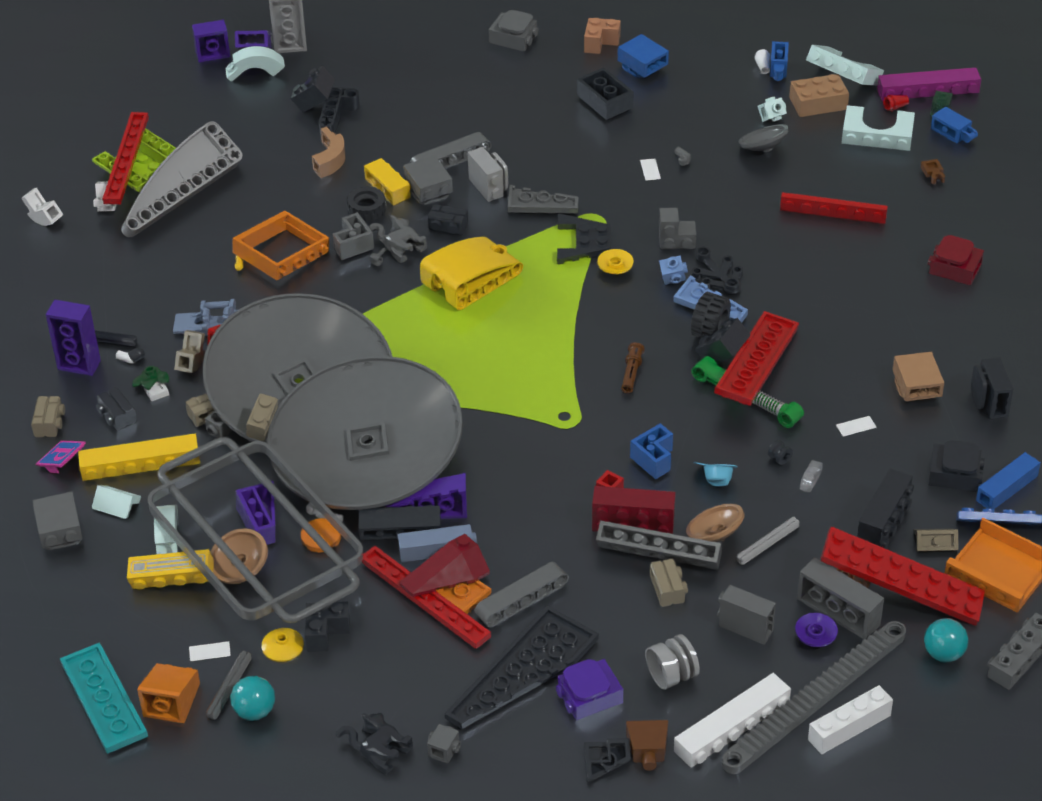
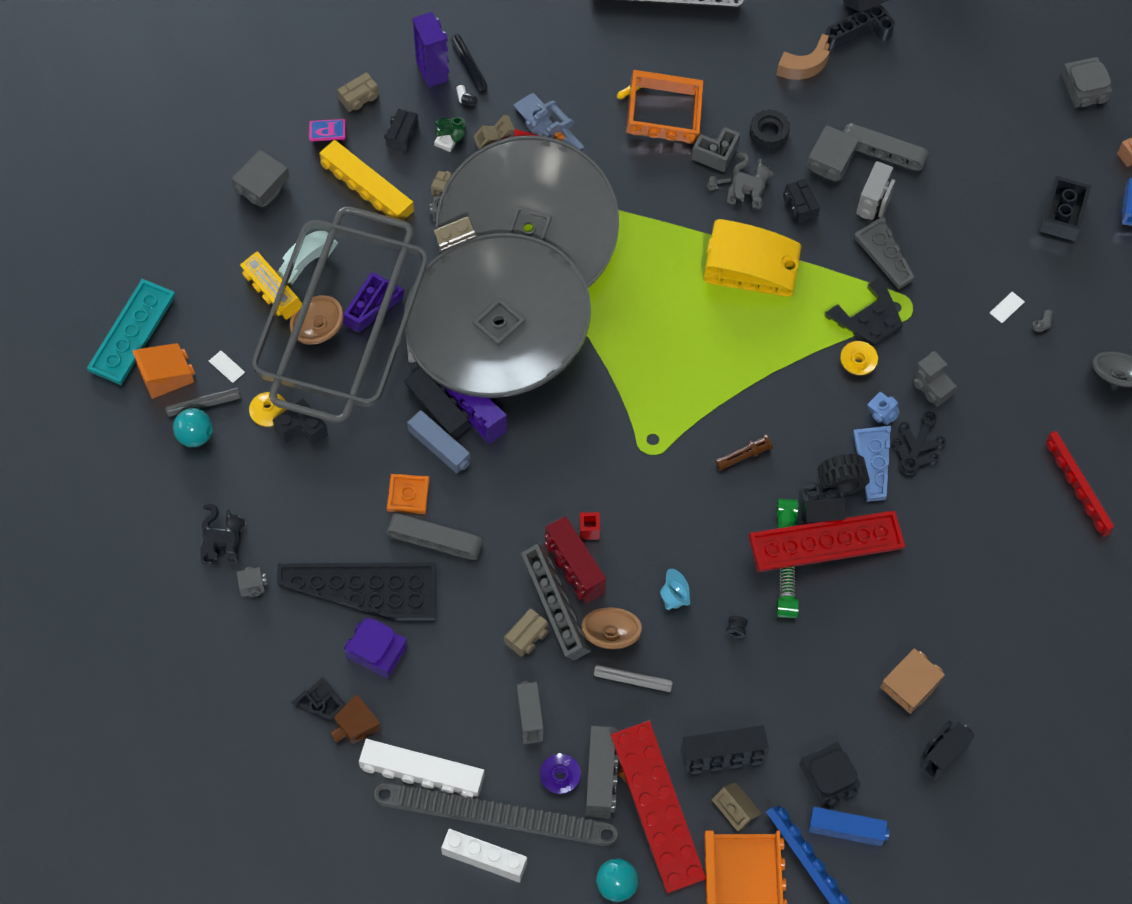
camera: 50 degrees right, 20 degrees up
light aqua panel [92,485,141,519] -> none
orange tile [301,518,341,553] -> none
red plate [362,546,491,649] -> none
yellow brick [364,158,411,206] -> none
dark red wedge [400,534,490,597] -> none
blue brick [630,423,673,479] -> none
light grey wheel [645,634,700,690] -> none
clear beam [800,460,823,493] -> none
white sticker [836,416,877,436] -> none
dark red brick [928,235,984,286] -> none

